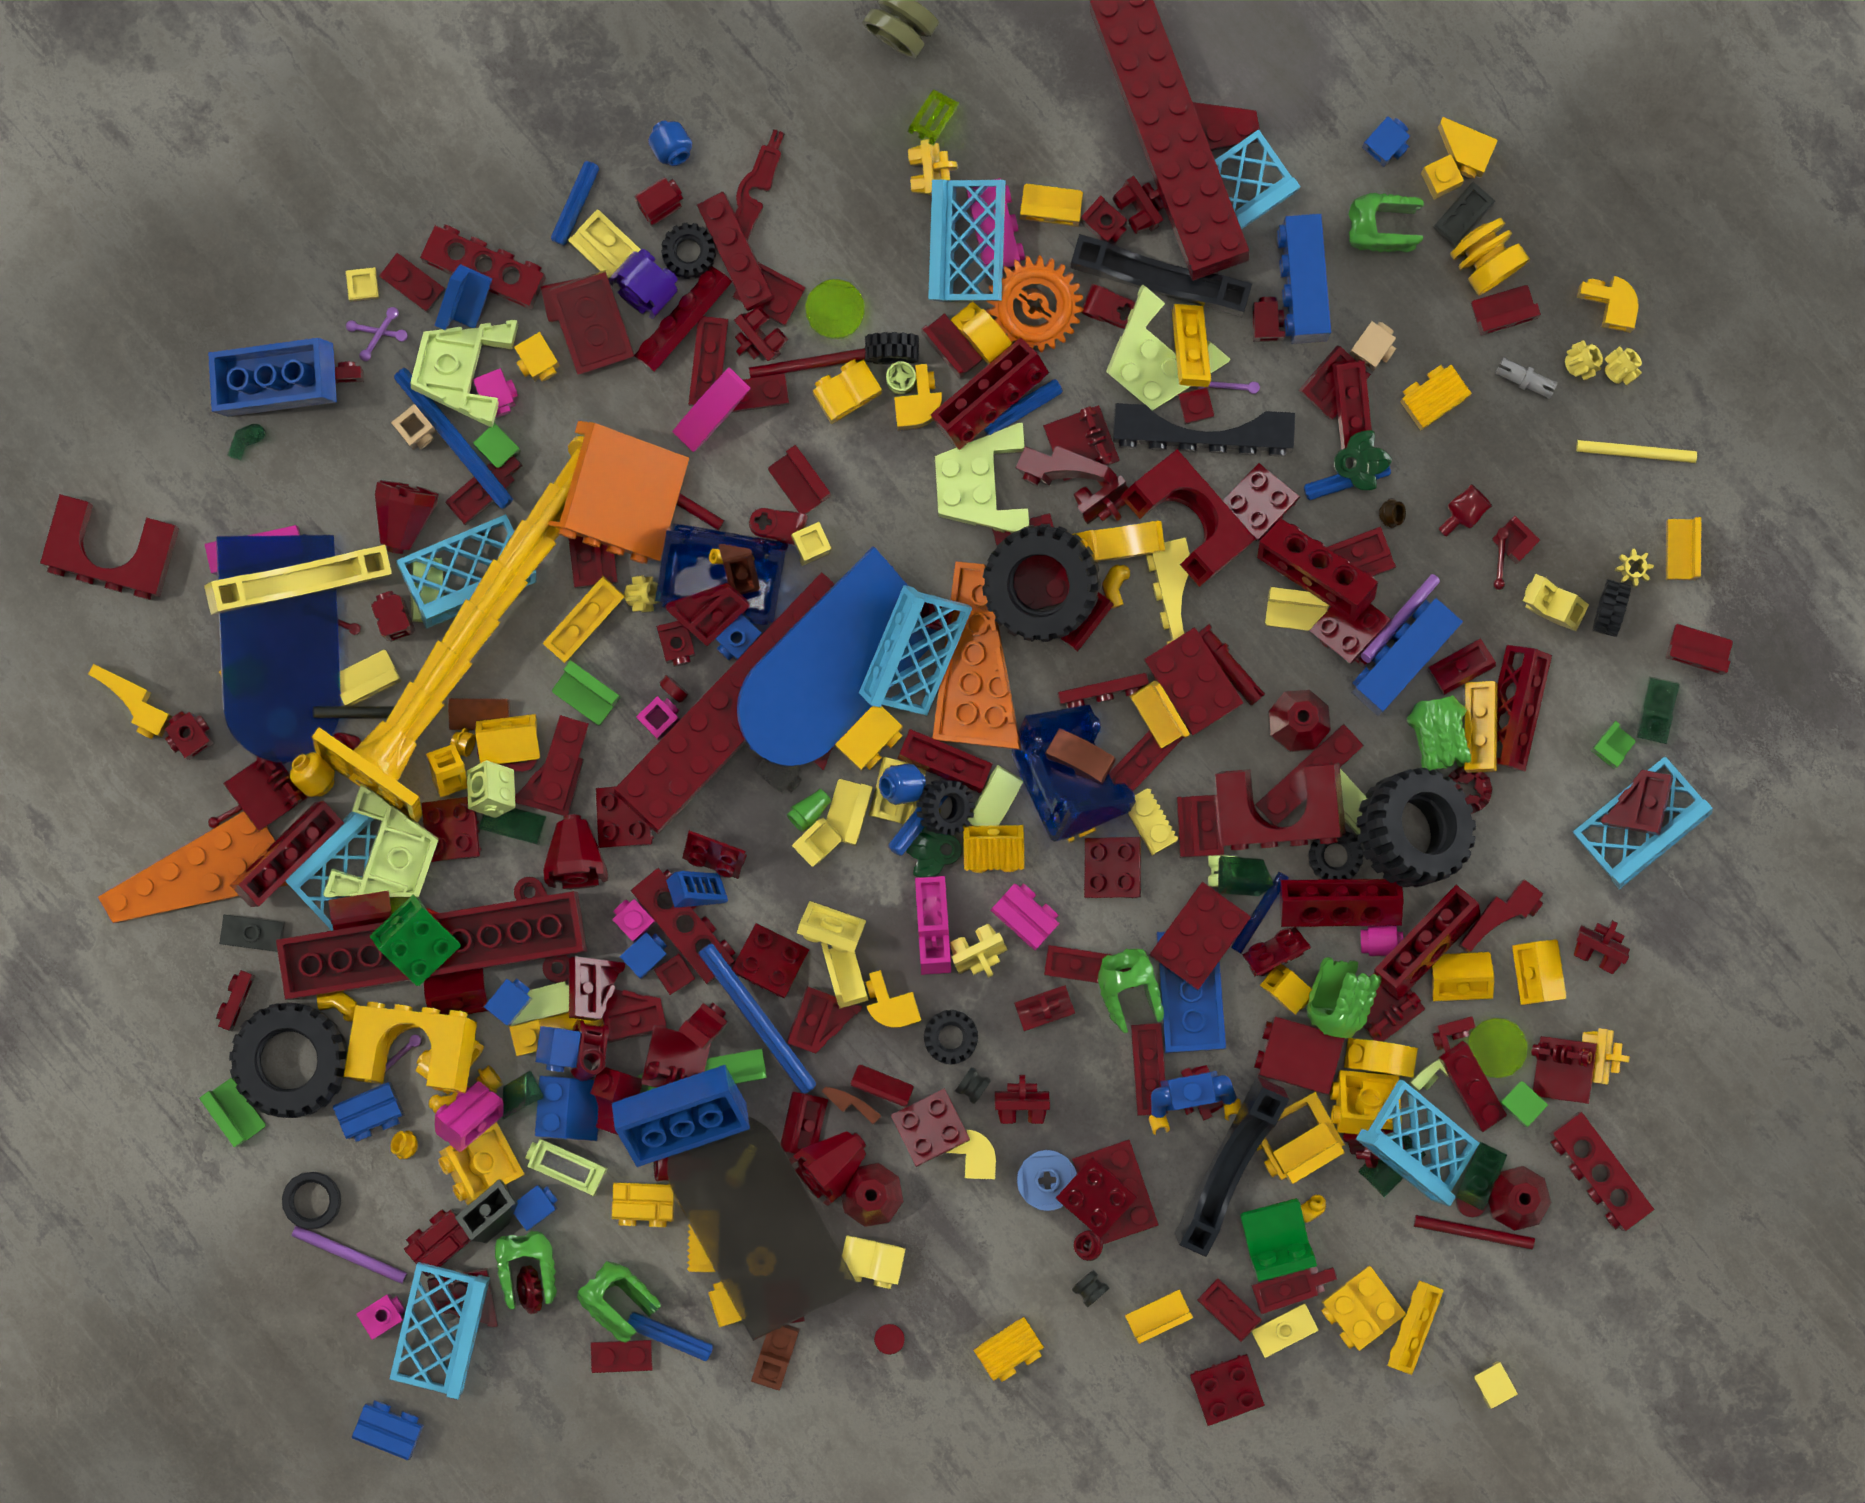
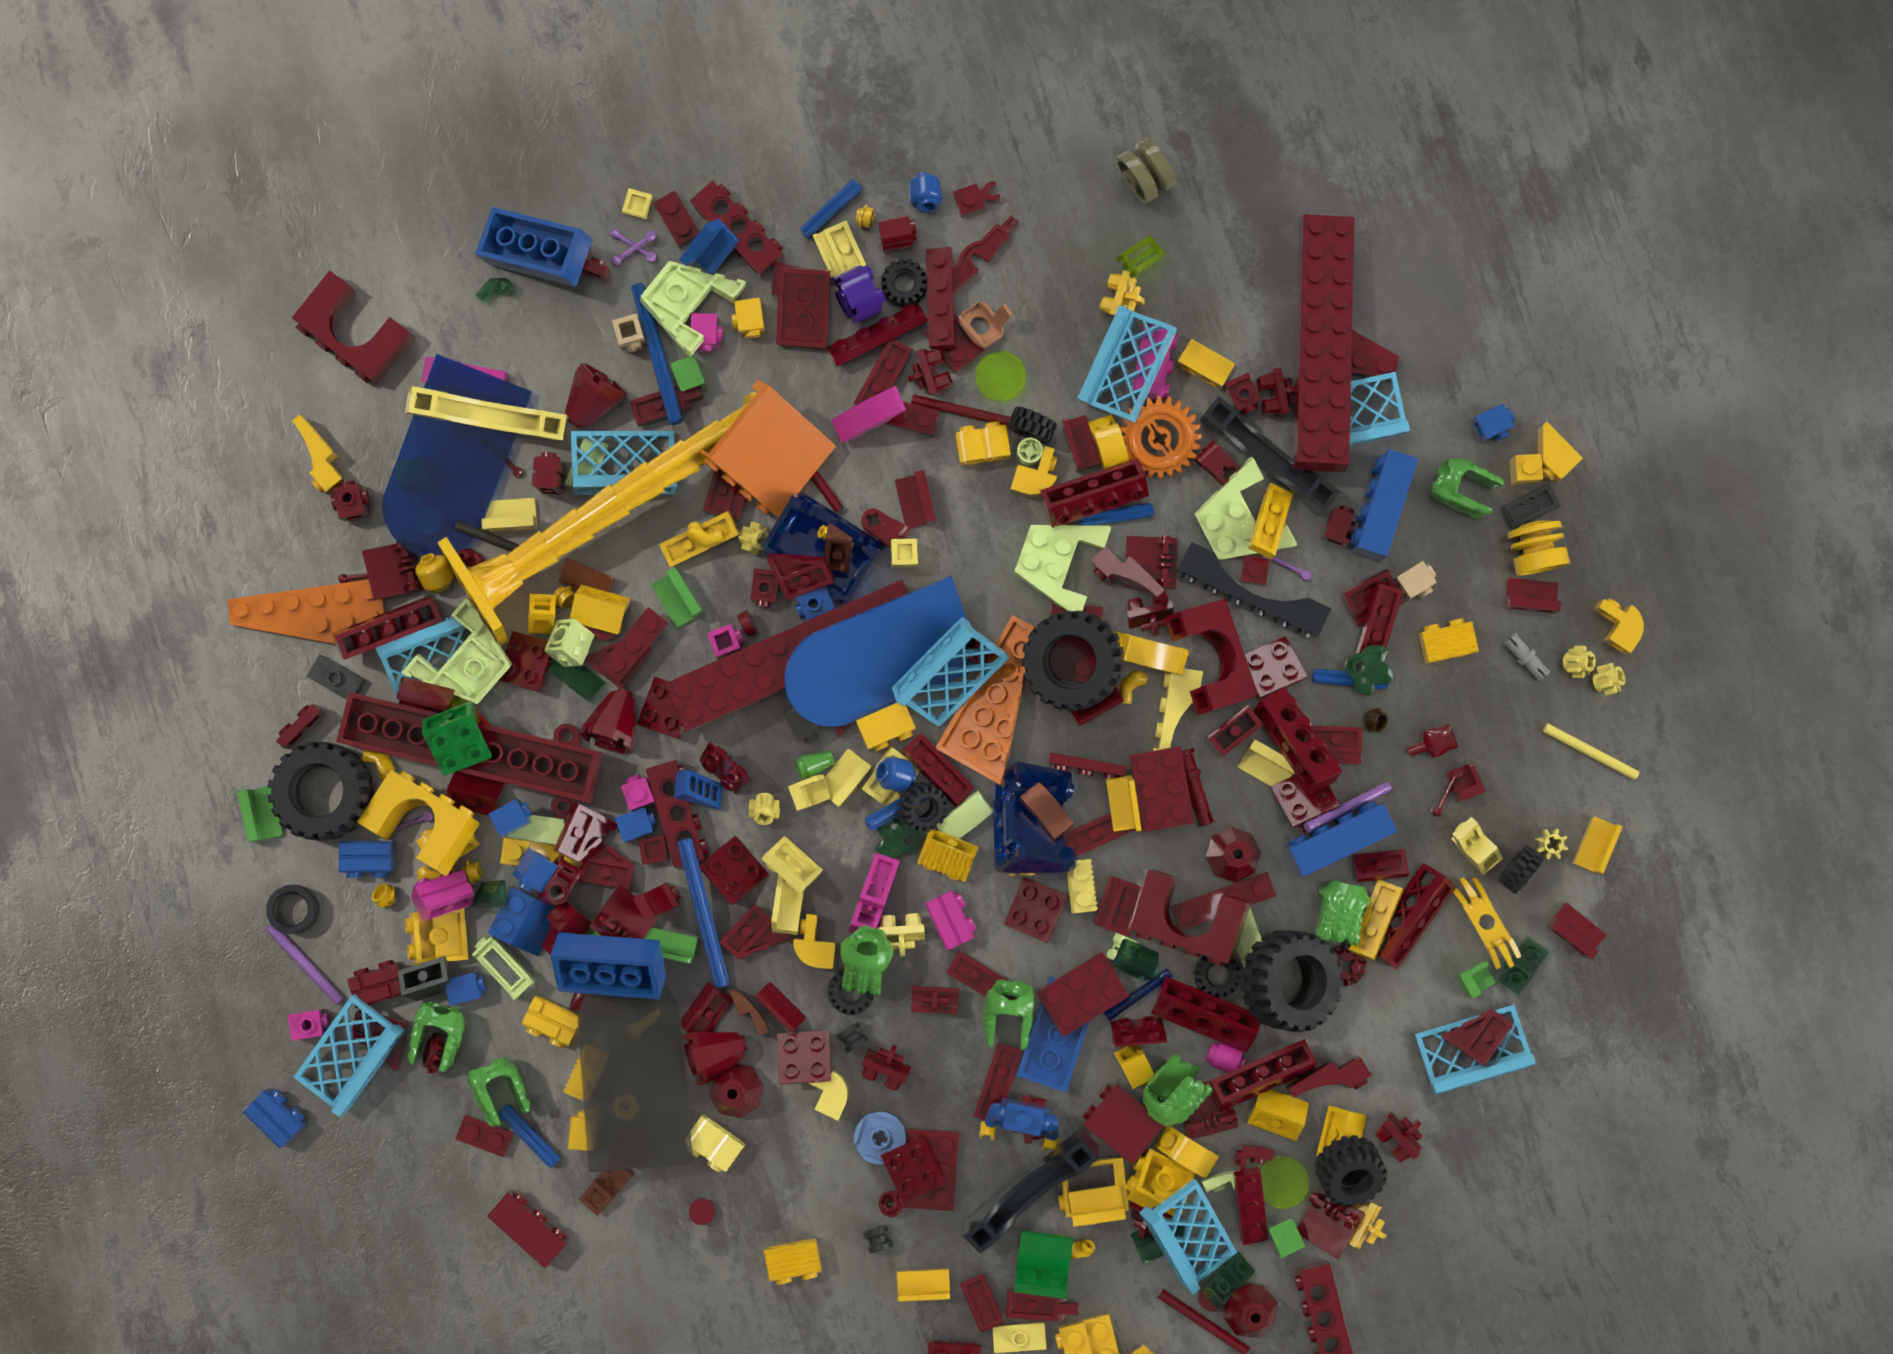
camera: 25 degrees right, 0 degrees up
none -> dark red brick [487,1190,569,1269]
none -> yellow arm [686,522,725,546]
none -> light yellow gear [748,793,780,825]
none -> bright green piece [841,925,893,996]
none -> yellow plate [855,204,875,229]
none -> dark red plate [953,181,1000,217]
none -> nougat piece [958,301,1012,348]
none -> dark red brick [1205,705,1264,758]
none -> black tyre [1315,1135,1388,1207]
none -> yellow piece [1452,877,1521,970]

